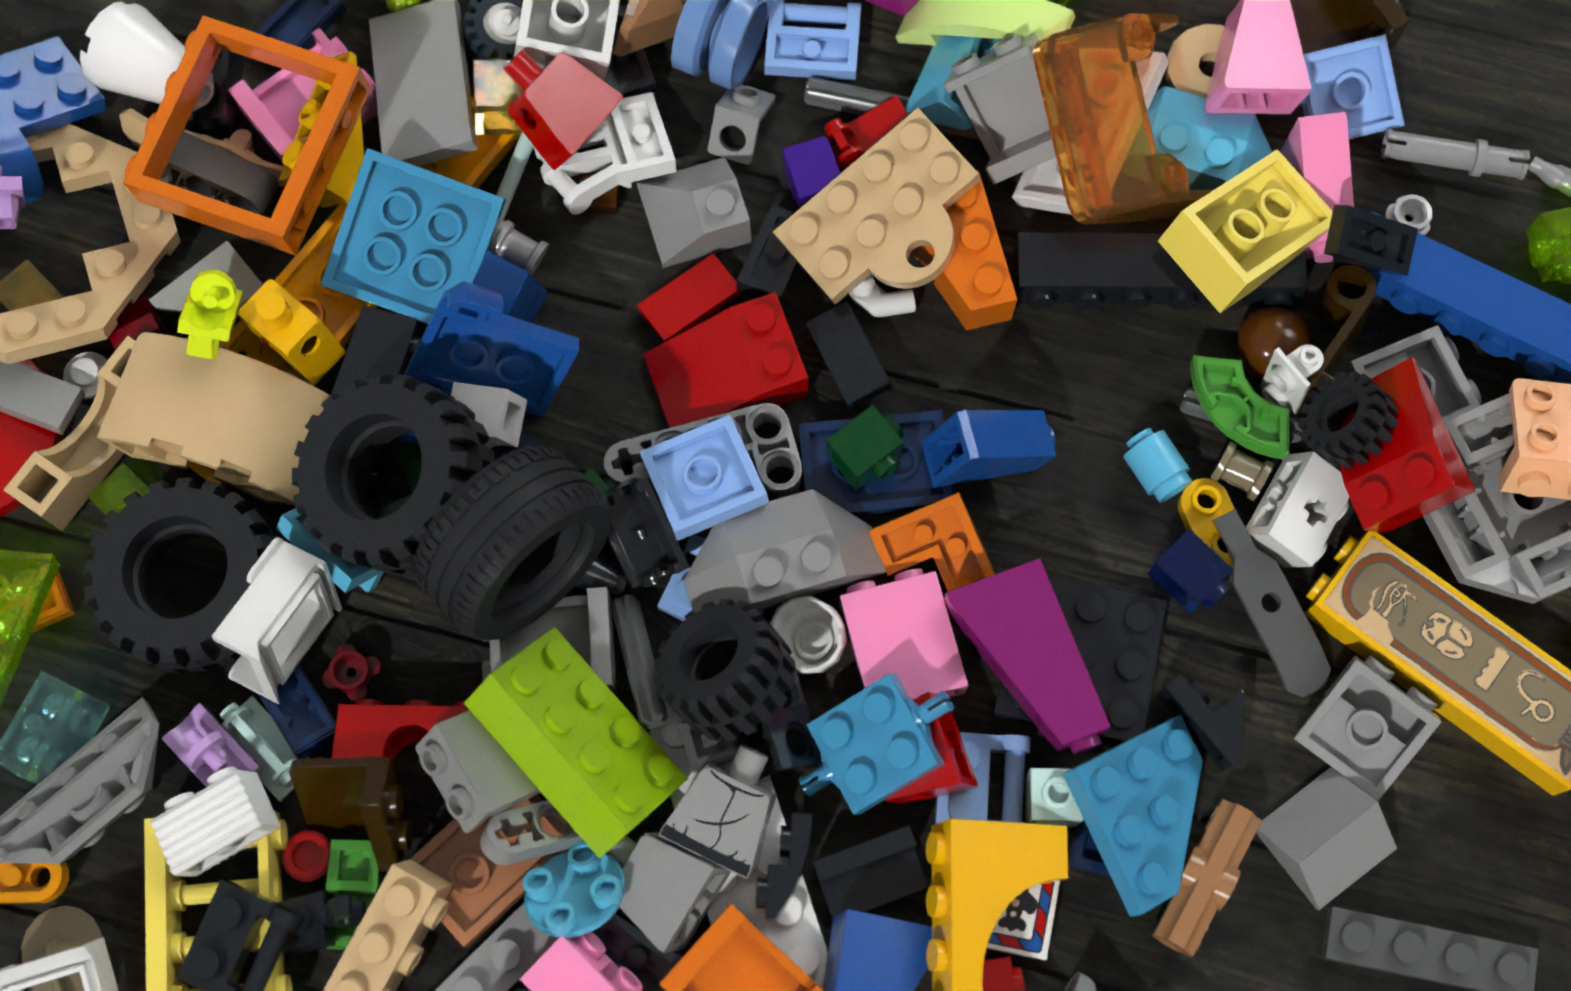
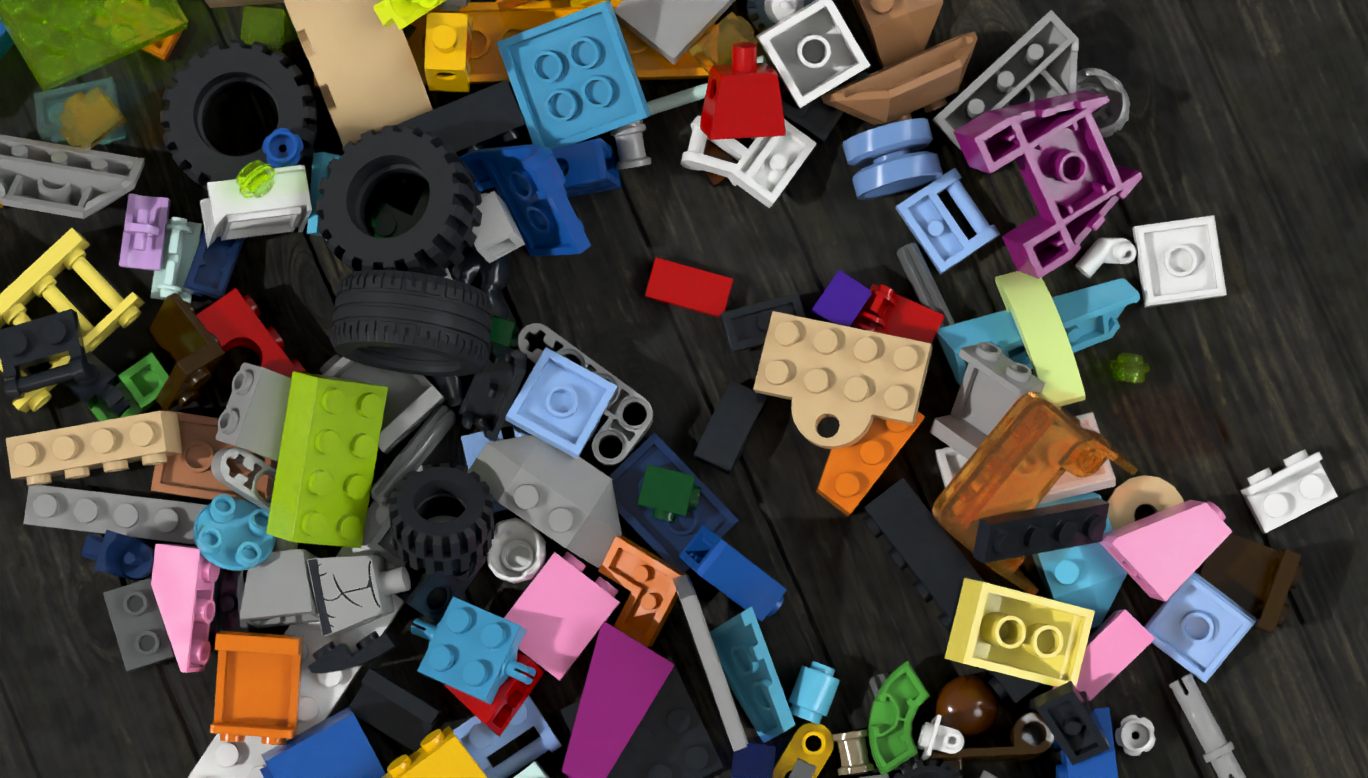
camera: 50 degrees right, 10 degrees up
white brick [150,767,281,876] -> none
red tile [282,830,331,883] -> none
dark red plate [322,644,381,702] -> none
light grey slope [636,157,752,268] -> none
red slope [643,292,808,428] -> none
light grey bracket [708,85,776,165] -> none
white arm [849,274,916,318] -> none
none -> clear yellow brick [57,87,127,150]
none -> clear neon green plate [236,160,276,198]
none -> blue plate [262,128,303,168]
none -> light grey tile [673,574,749,751]
none -> medium azure wing [710,606,795,743]
none -> black plate [973,498,1110,564]

